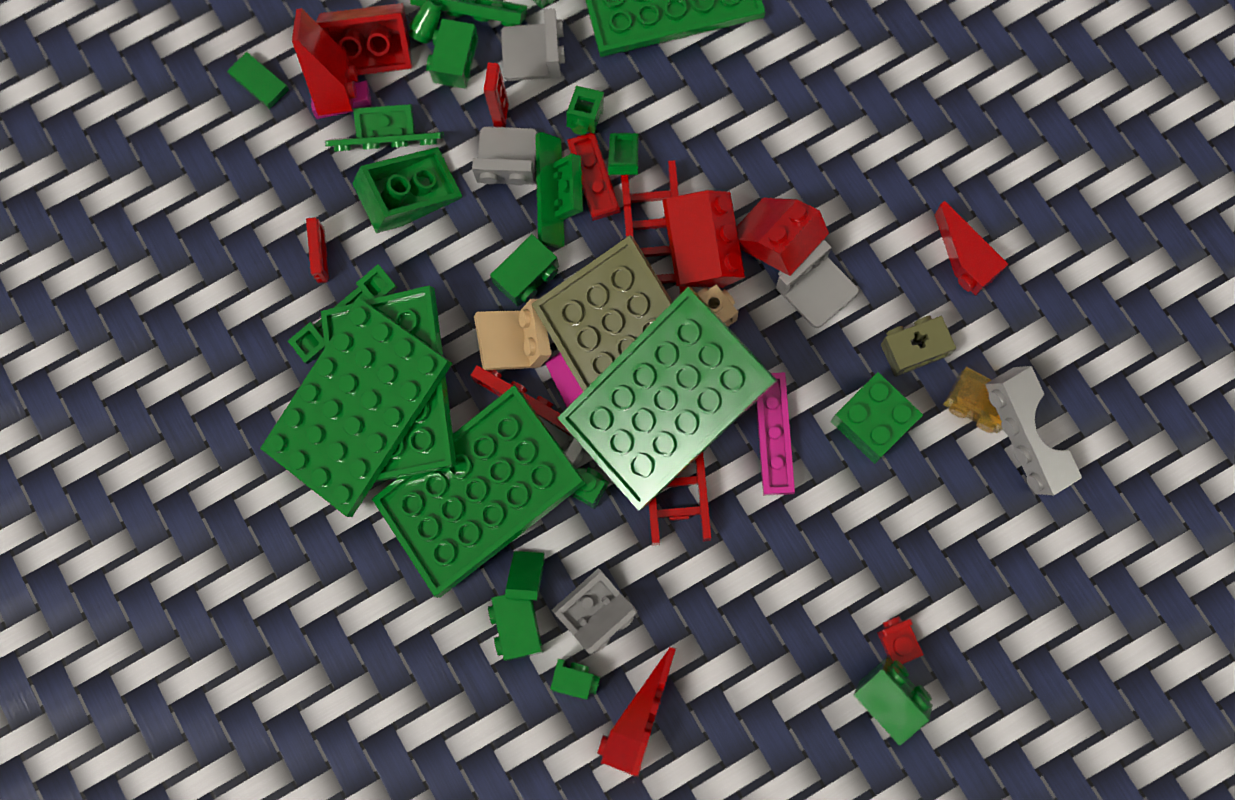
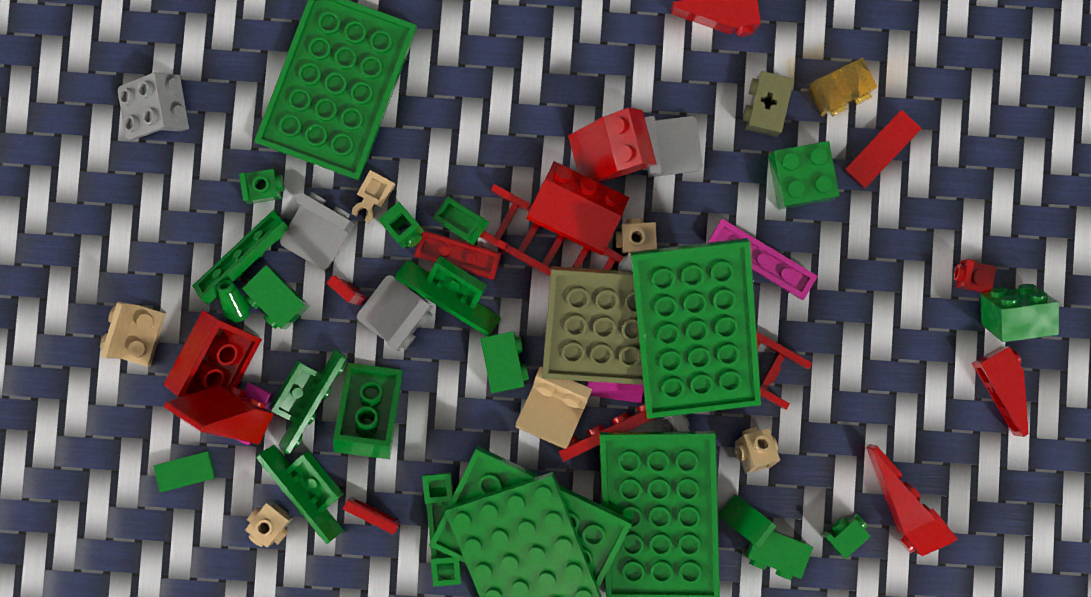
camera: 65 degrees left, 10 degrees up
light grey bracket [552,568,637,654] -> none
green brick [570,467,610,509] -> none
light grey arch [985,366,1082,496] -> none
none -> tan brick [245,500,294,547]
none -> green bracket [256,445,343,544]
none -> tan plate [352,170,396,223]
none -> tan brick [735,427,780,474]
none -> red tile [843,110,922,189]
none -> red slope [971,346,1029,437]

